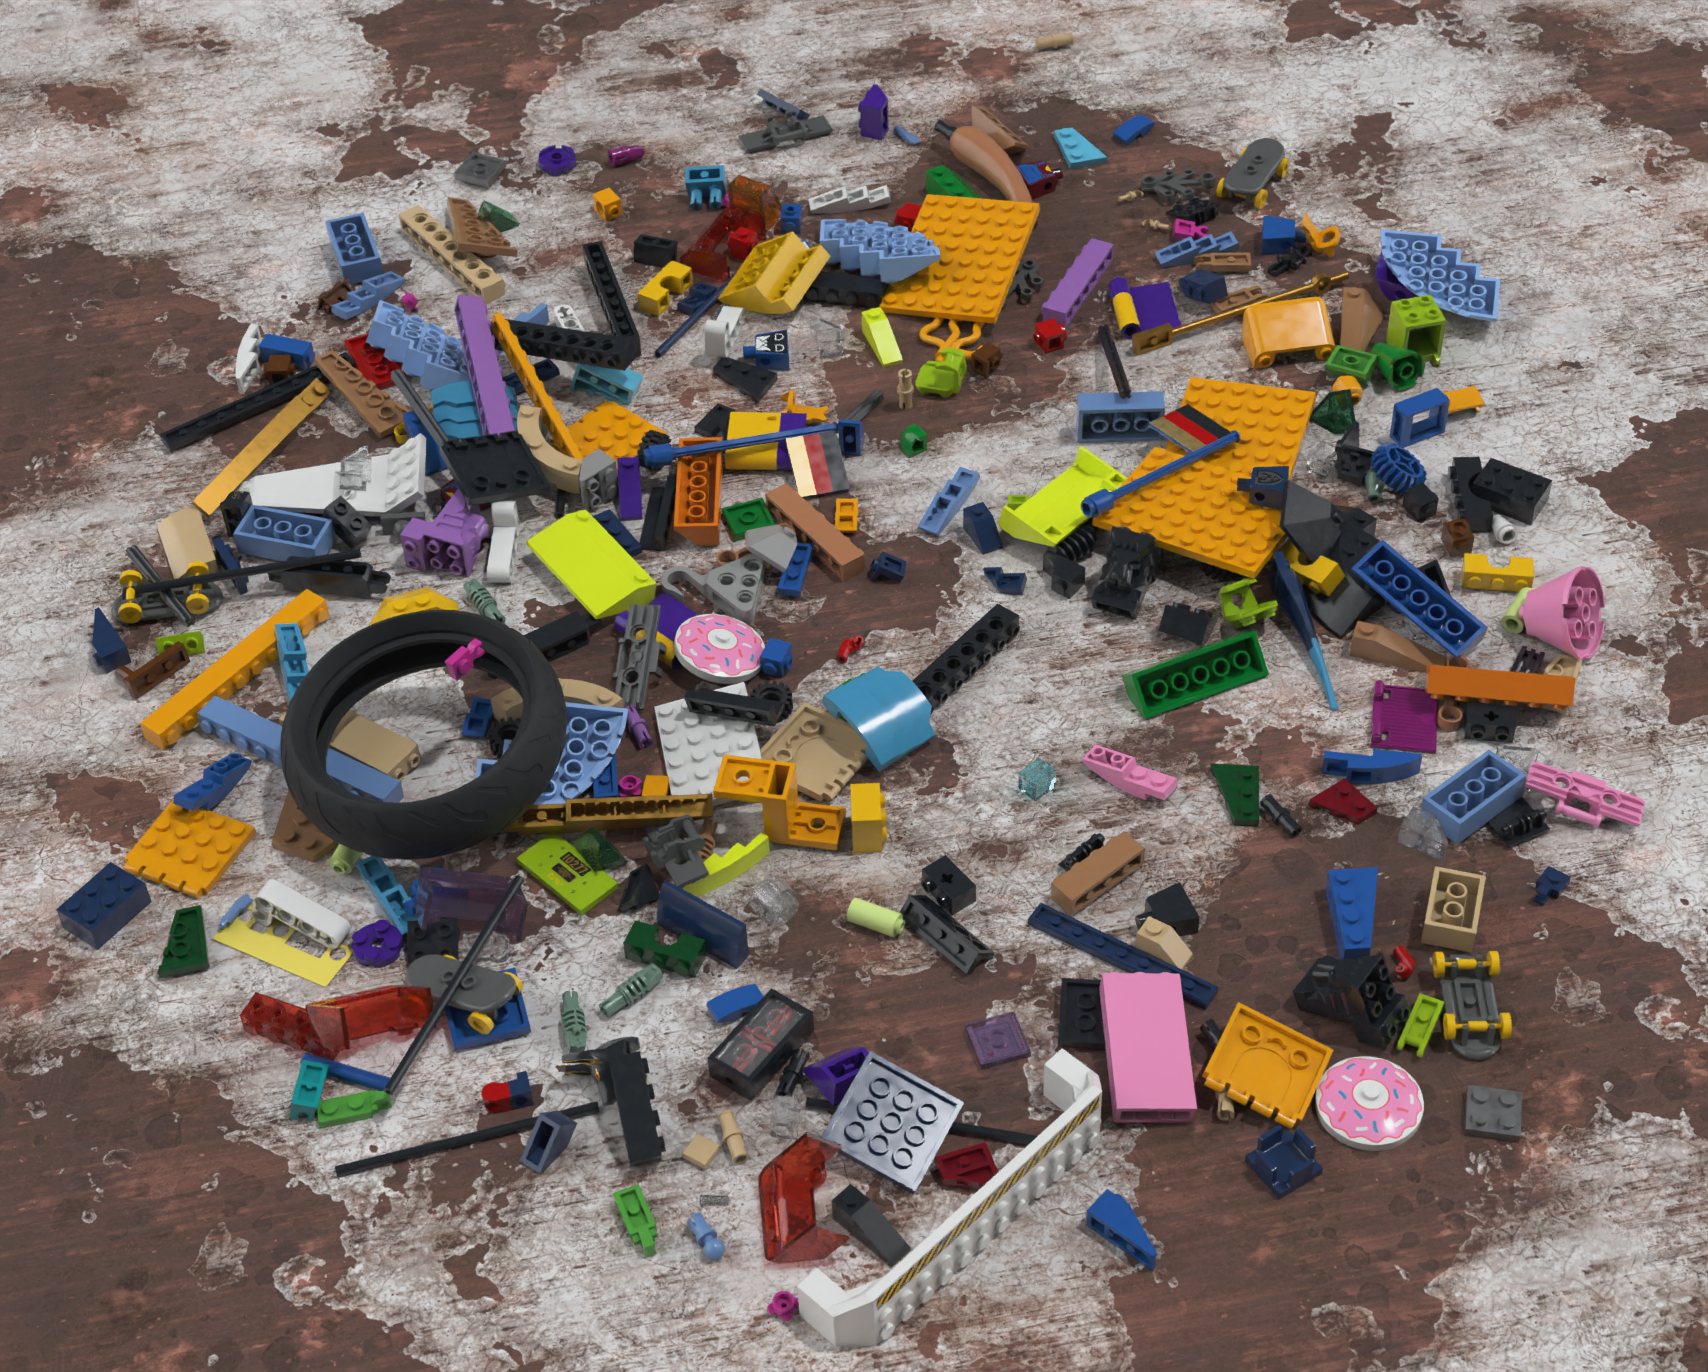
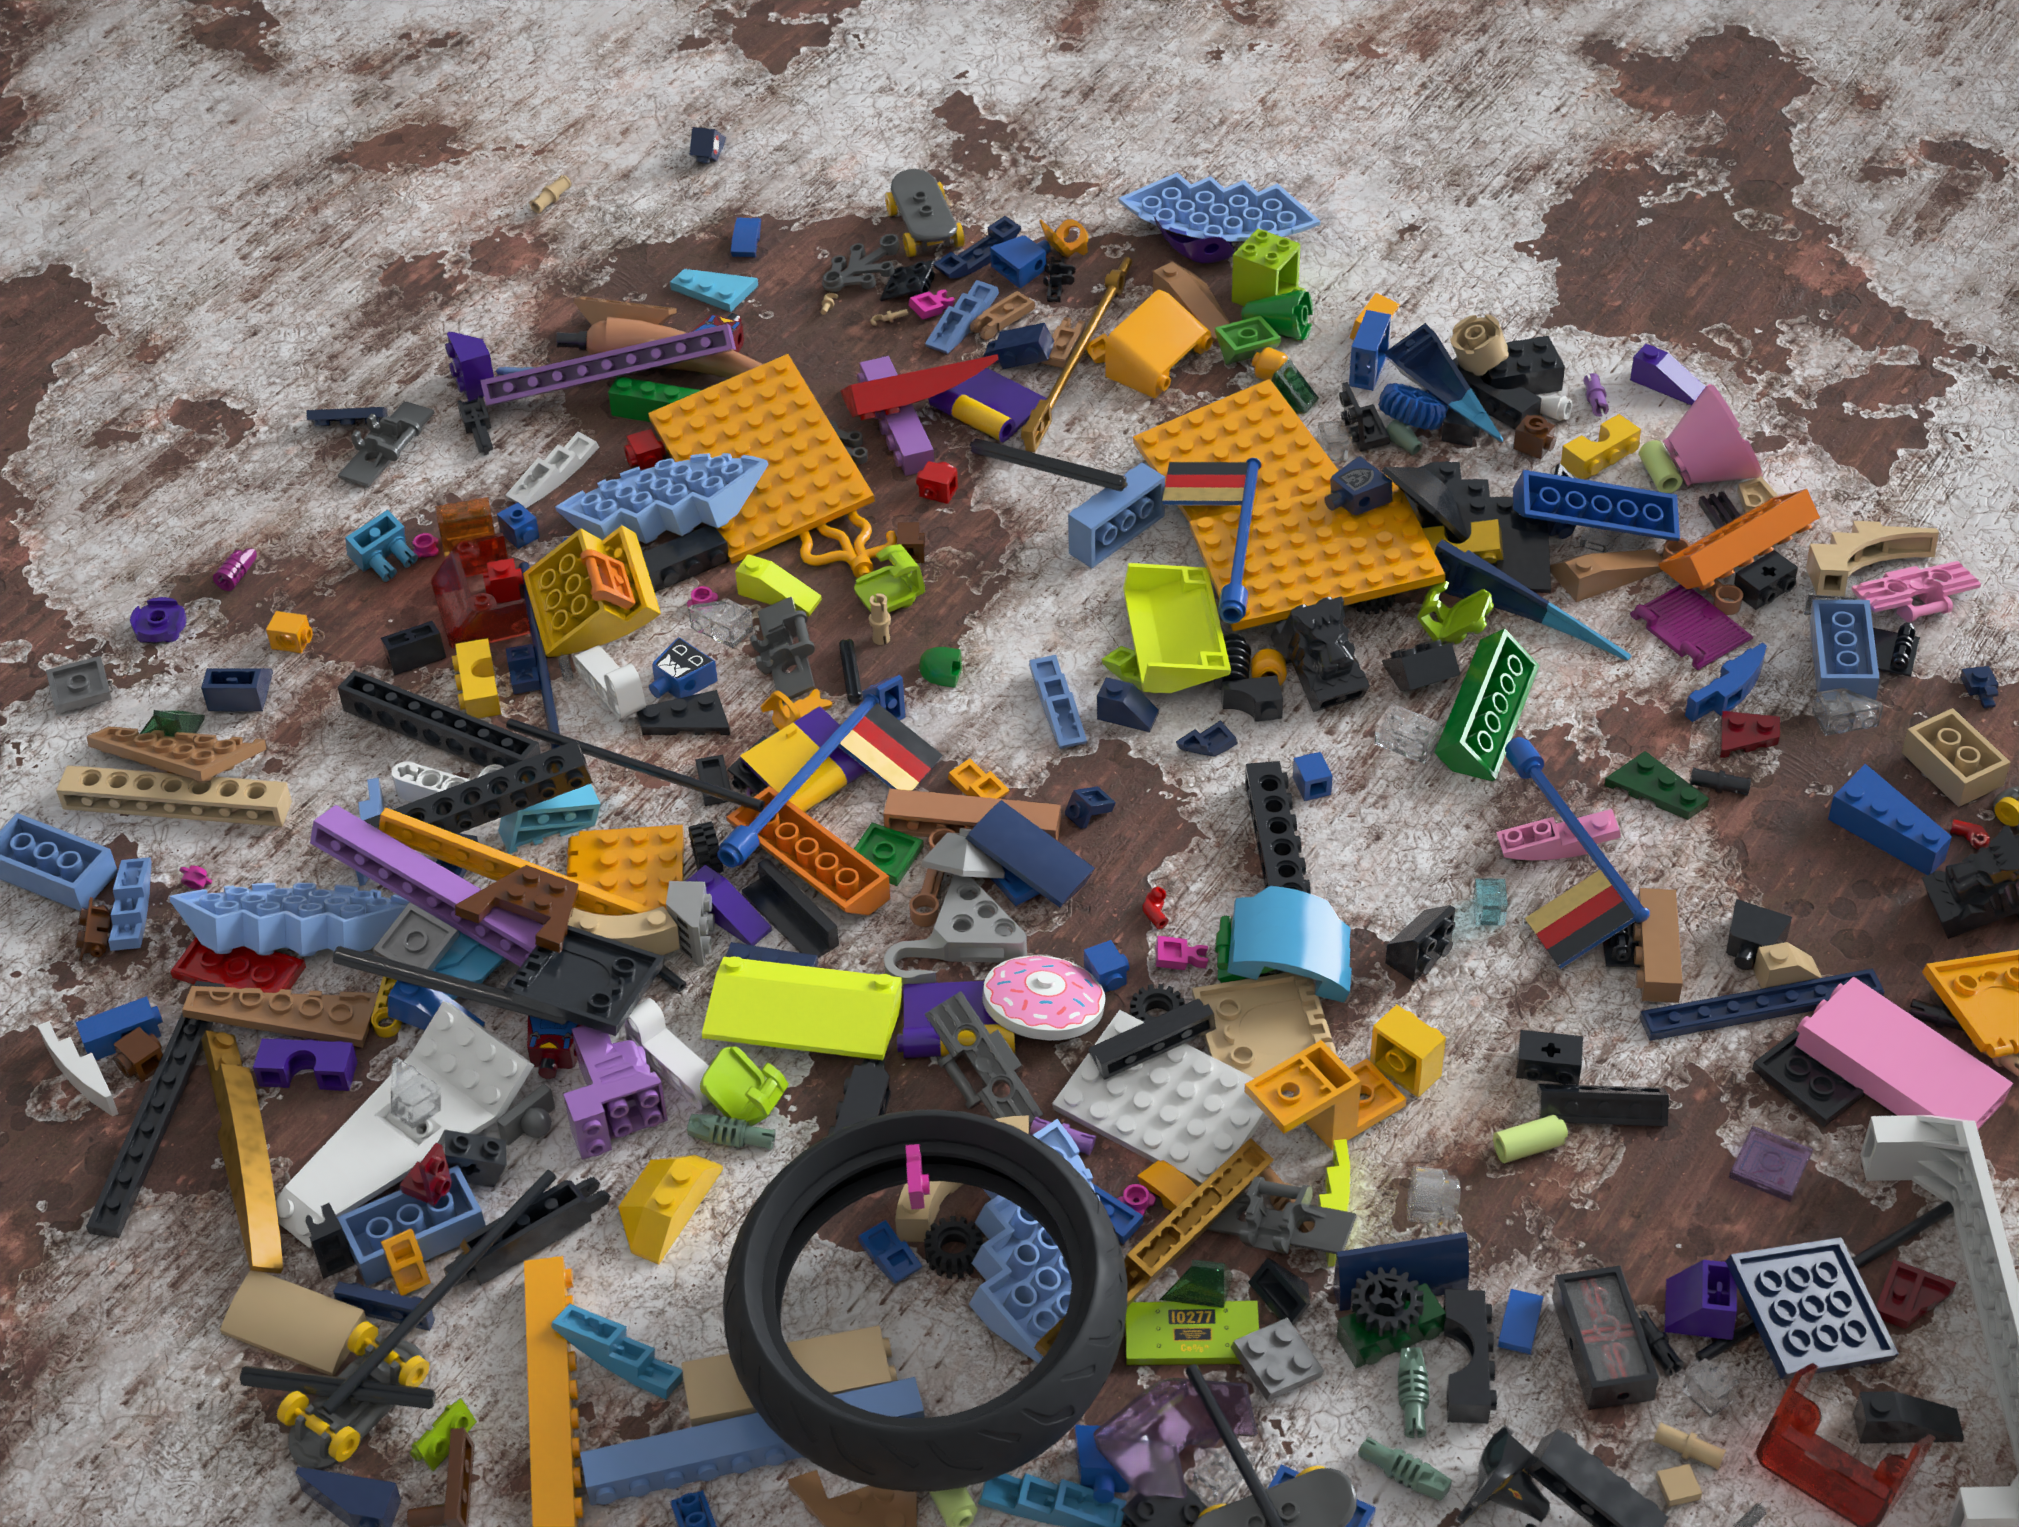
camera: 45 degrees left, 0 degrees up
none -> dark blue slope [201,668,273,712]
none -> dark purple arch [253,1038,358,1091]
none -> flat silver plate [373,902,460,971]
none -> light orange slope [381,1228,431,1296]
none -> dark red bracket [400,1143,452,1206]
none -> reddish brown wing [455,865,579,953]
none -> black connector [457,395,493,455]
none -> medium lavender brick [480,324,736,406]
none -> black piece [506,719,765,812]
none -> orange plate [580,549,636,610]
none -> dark pink plate [687,586,718,612]
none -> dark blue slope [689,127,726,164]
none -> lime piece [700,1046,789,1126]
none -> dark grey piece [750,596,815,703]
none -> red wedge [840,355,998,421]
none -> dark blue slope [933,216,1021,278]
none -> dark blue slope [965,800,1095,908]
none -> dark pink plate [1155,936,1208,970]
none -> flat silver plate [1231,1318,1324,1401]
none -> light orange head [1250,648,1287,686]
none -> blue brick [1292,752,1333,801]
none -> black gear [1351,1267,1424,1337]
none -> clear brick [1374,703,1443,764]
none -> dark blue plate [1384,323,1503,442]
none -> black slope [1385,905,1456,982]
none -> black arch [1443,1289,1497,1424]
none -> tan brick [1450,314,1509,376]
none -> flag [1505,737,1650,969]
none -> medium lavender pin [1583,373,1609,417]
none -> dark purple slope [1630,344,1706,405]
none -> tan arch [1806,521,1939,596]

